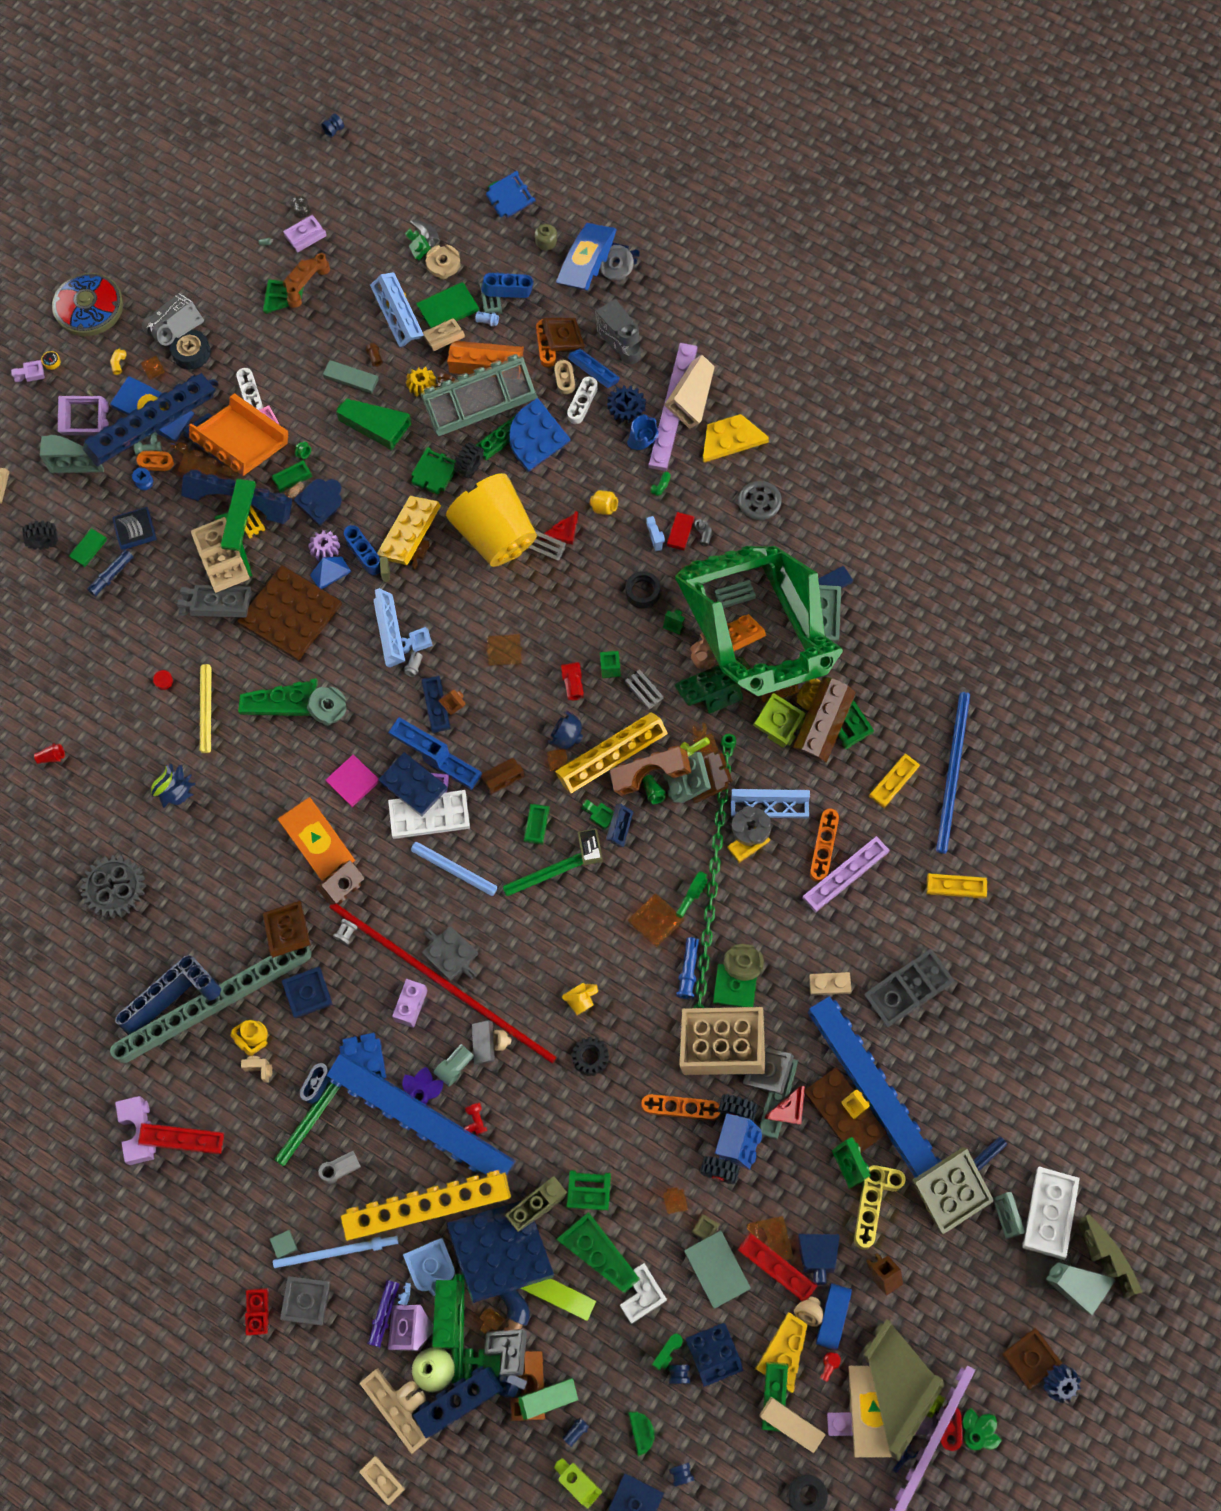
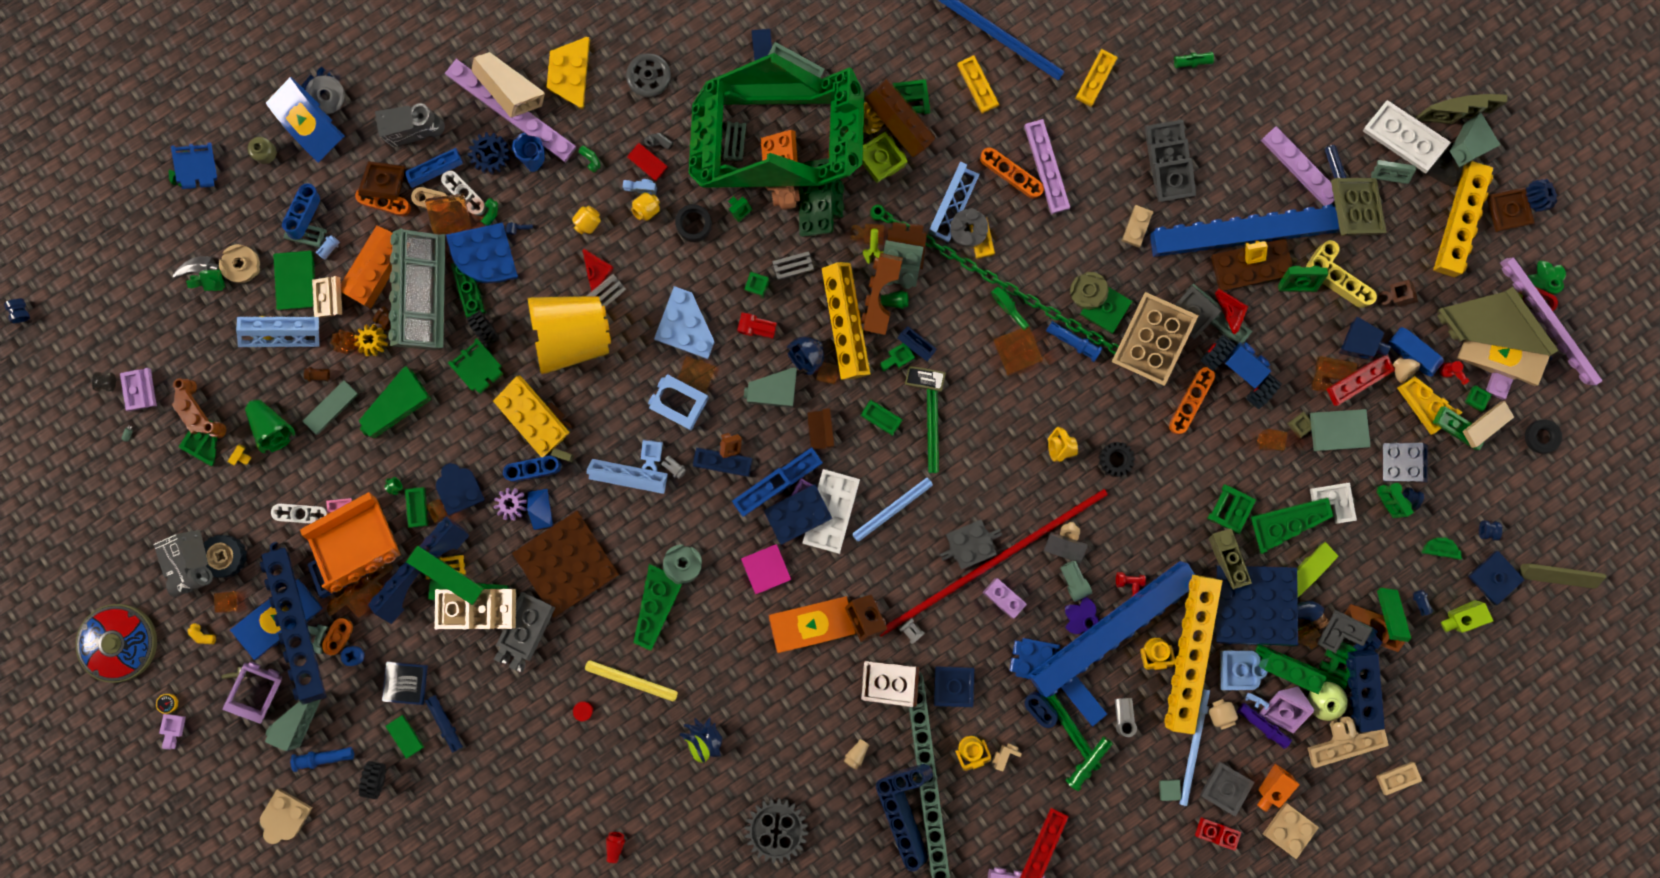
camera: 75 degrees left, 15 degrees up
none -> yellow tile [227,444,251,466]
none -> green cone [245,400,295,453]
none -> blue pin [290,747,354,772]
none -> clear orange gear [330,329,356,354]
none -> clear orange plate [425,193,473,235]
none -> green arm [481,198,498,226]
none -> dark blue hand [506,222,533,235]
none -> yellow head [631,193,660,221]
none -> light blue panel [648,374,709,431]
none -> light blue plate [654,286,715,359]
none -> sand green slope [744,368,797,408]
none -> tan cone [844,739,870,770]
none -> blue tile [1060,676,1107,727]
none -> green pin [1066,736,1113,791]
none -> yellow piece [1140,637,1175,670]
none -> green pin [1174,52,1214,68]
none -> tan head [1209,699,1238,730]
none -> orange torso [1257,763,1300,812]
none -> lavender plate [1261,126,1334,206]
none -> tan plate [1263,803,1319,859]
none -> yellow brick [1433,161,1493,278]
none -> green tile [1464,385,1492,411]

